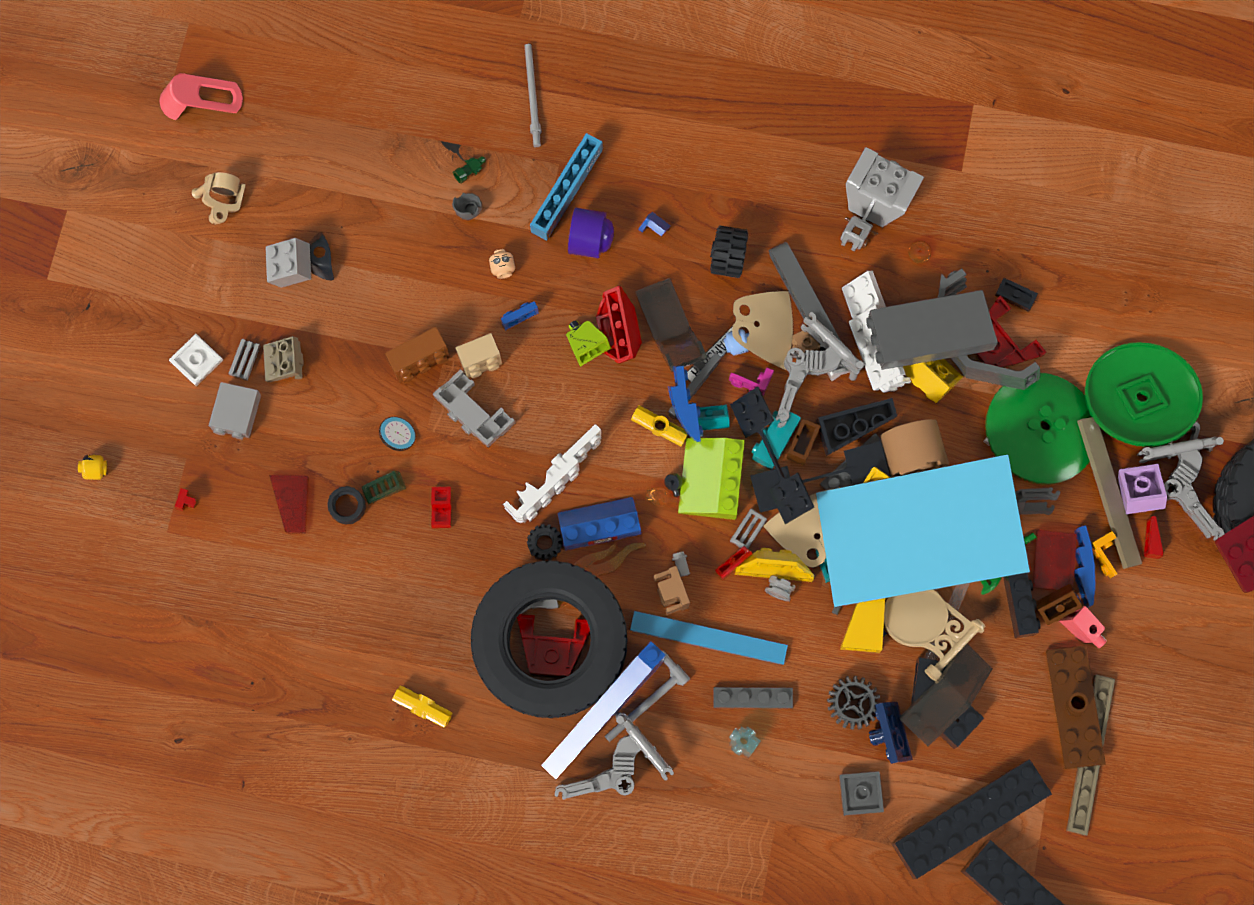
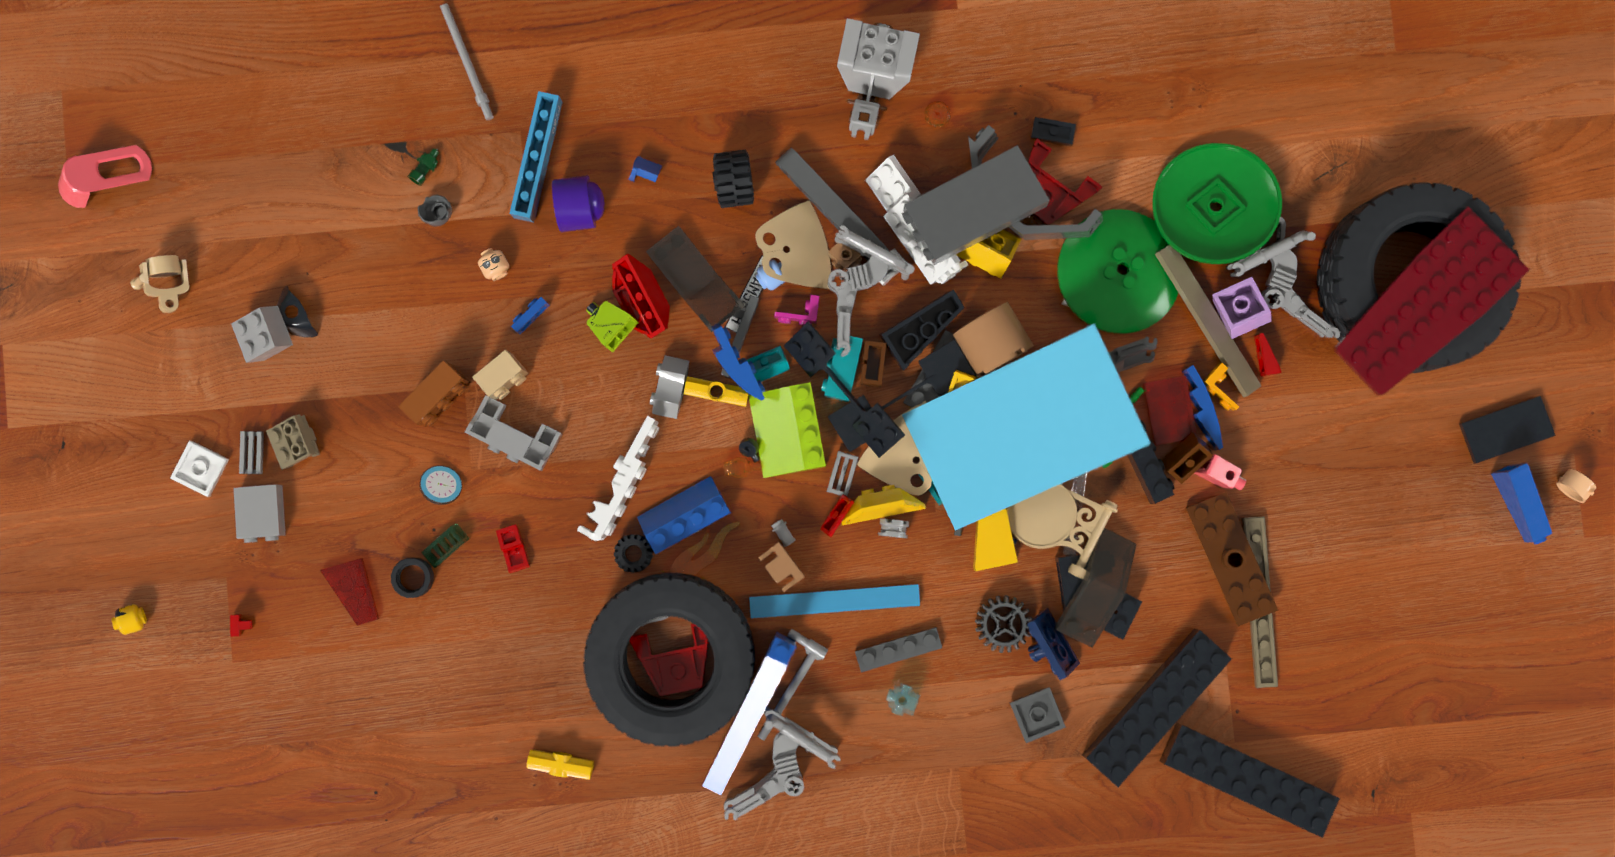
camera: 15 degrees left, 10 degrees up
none -> light grey brick [650,355,690,419]

